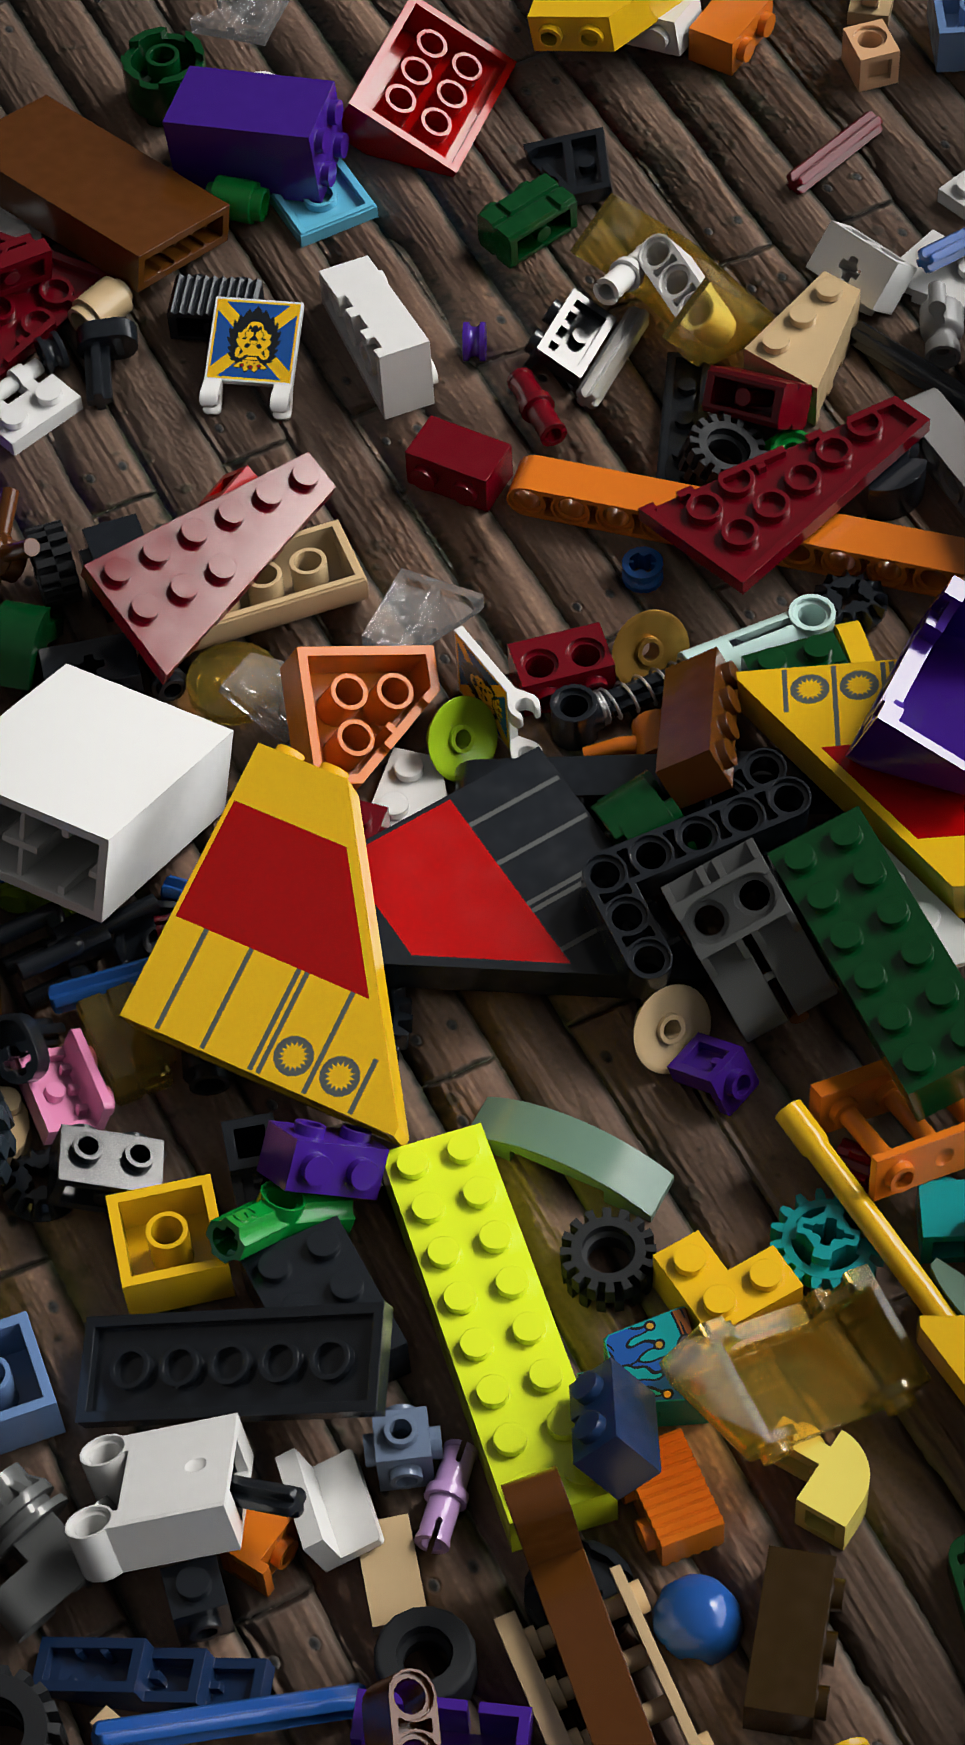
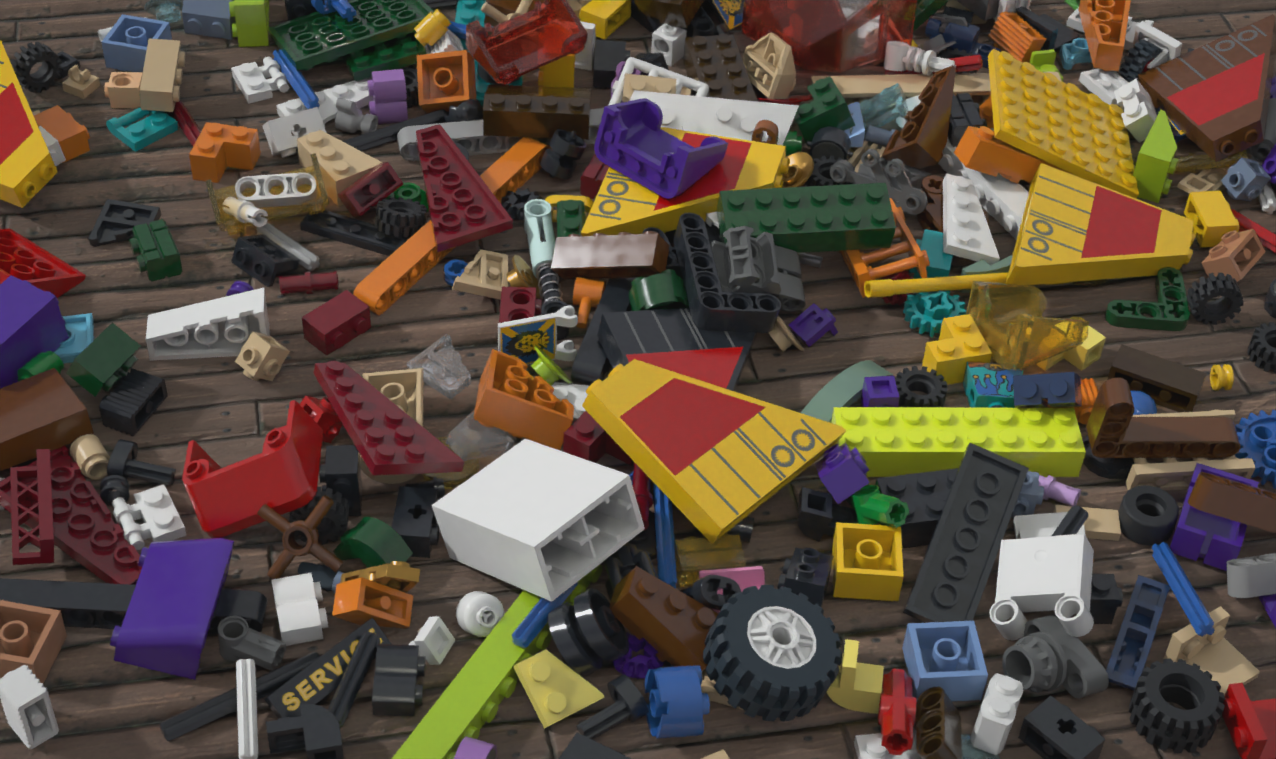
camera: 80 degrees left, 10 degrees down
flag [199,296,304,420] -> none
none -> dark green brick [66,322,141,397]
none -> teal plate [106,107,179,152]
none -> tan wedge [139,38,186,112]
none -> red windscreen [182,400,323,538]
none -> orange brick [189,122,261,183]
none -> tan brick [235,331,290,381]
none -> tan wing [452,249,508,300]
none -> dark purple brick [860,376,900,407]

